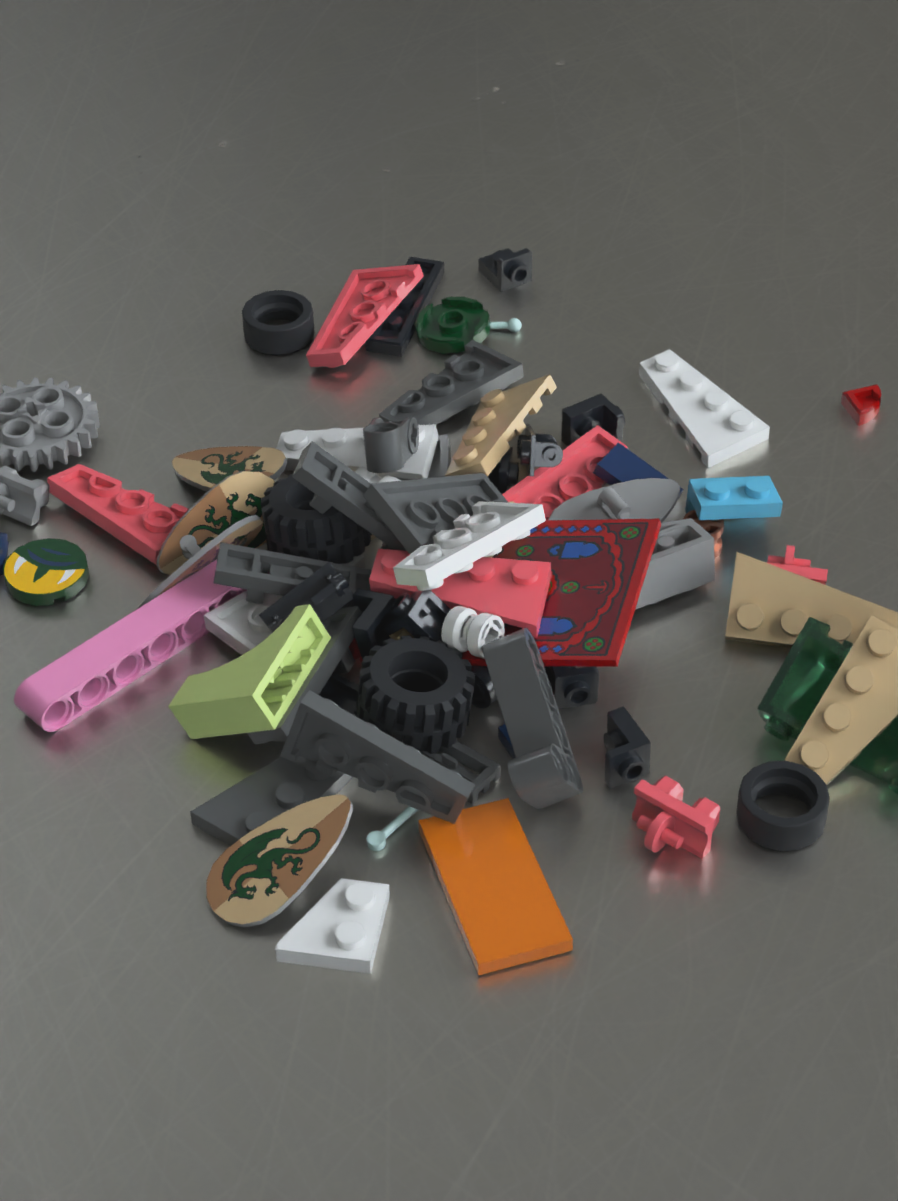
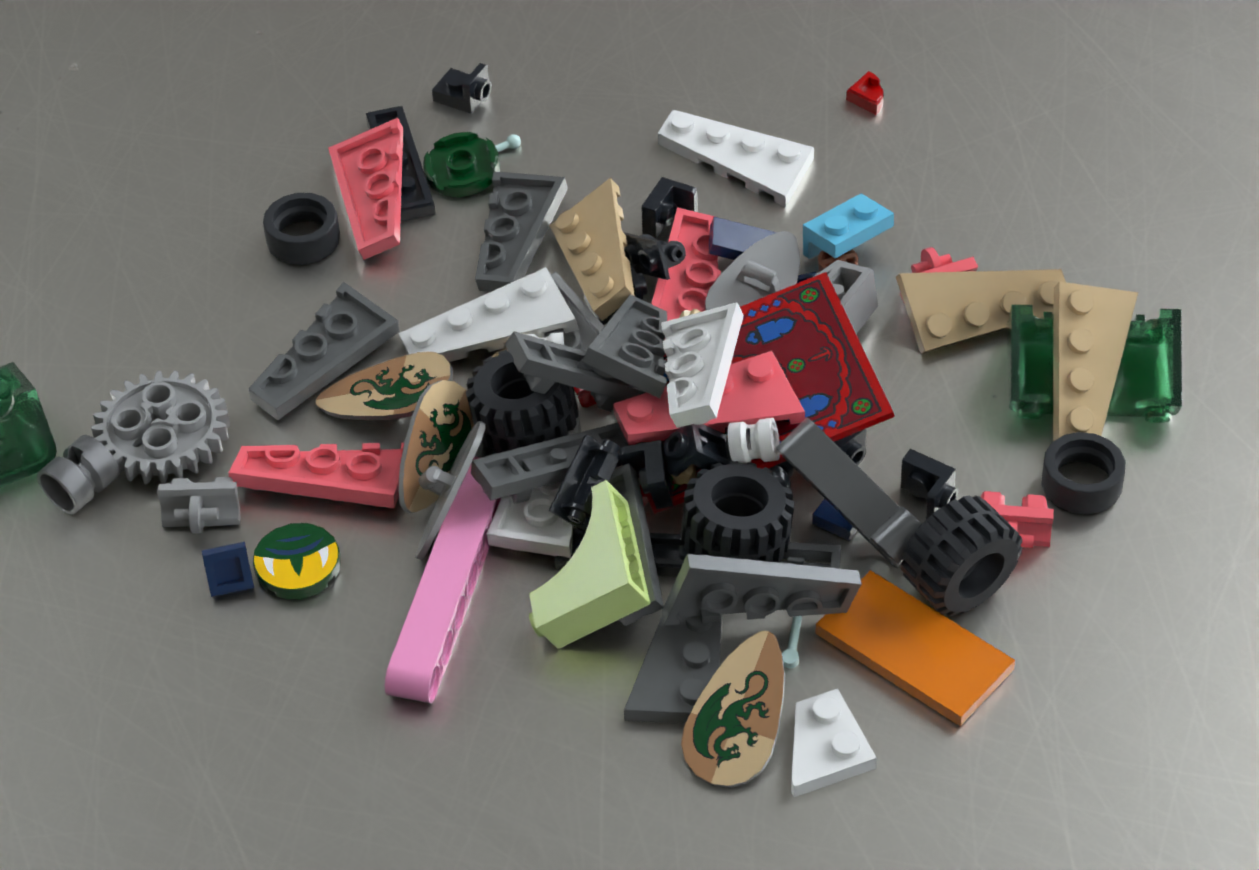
camera: 30 degrees left, 5 degrees up
dark grey piece [363,417,419,473] -> none
none -> dark grey wing [249,282,400,420]
none -> black tyre [901,495,1022,616]

